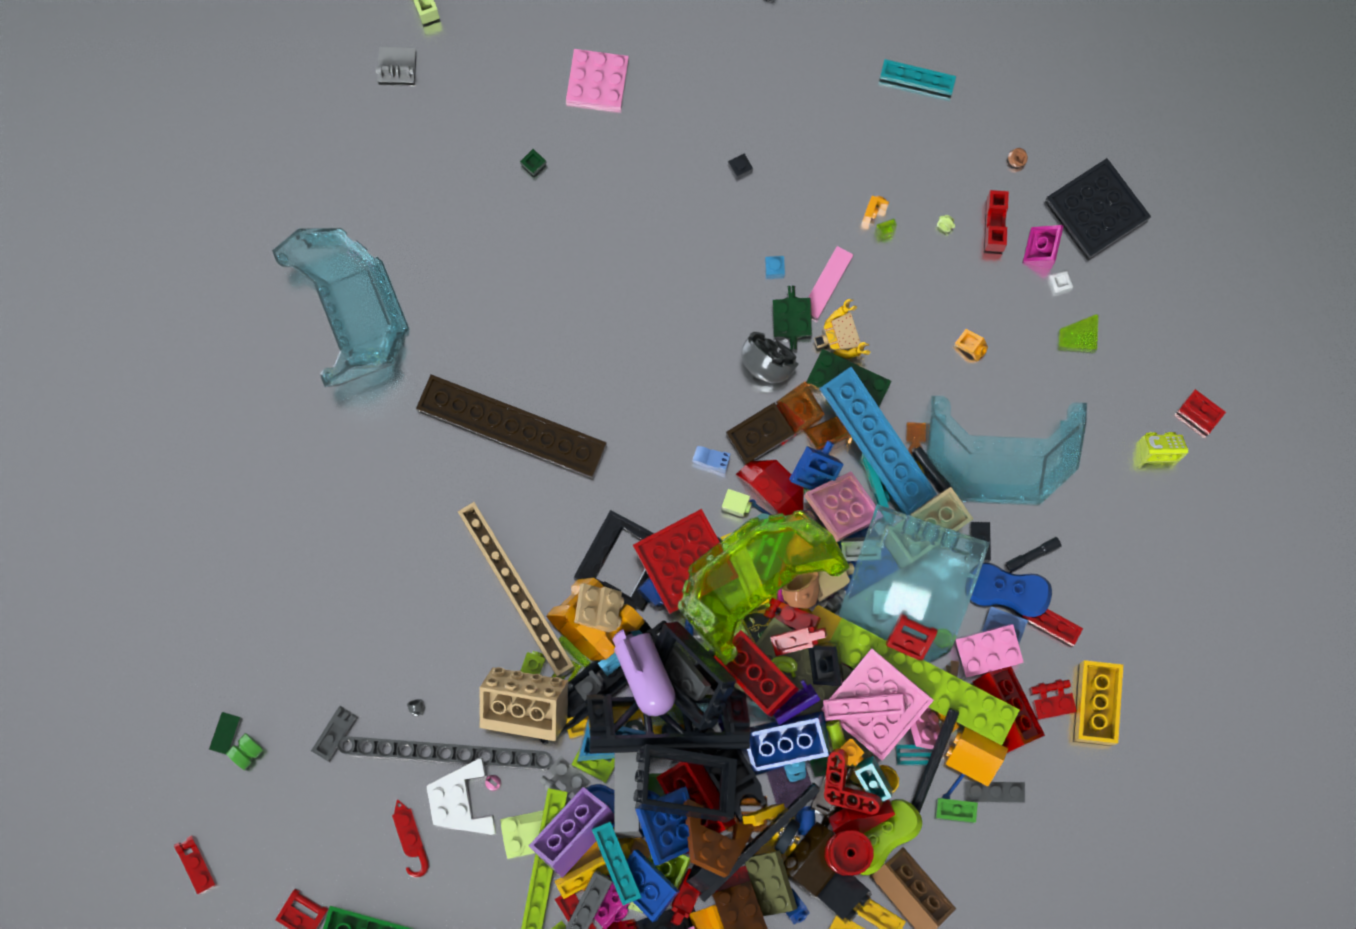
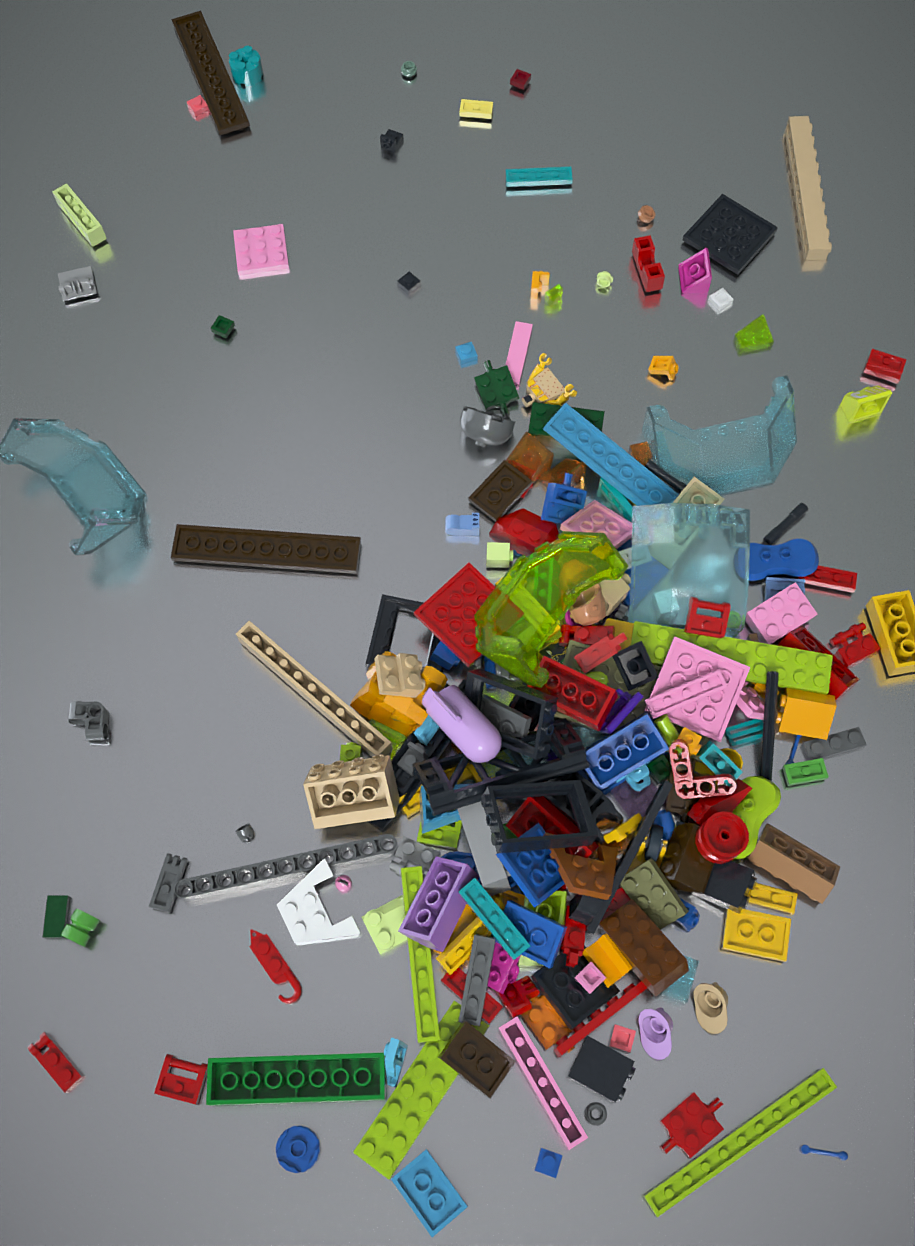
camera: 15 degrees left, 10 degrees down
none -> dark grey piece [68,701,109,741]
none -> tan brick [786,116,832,261]

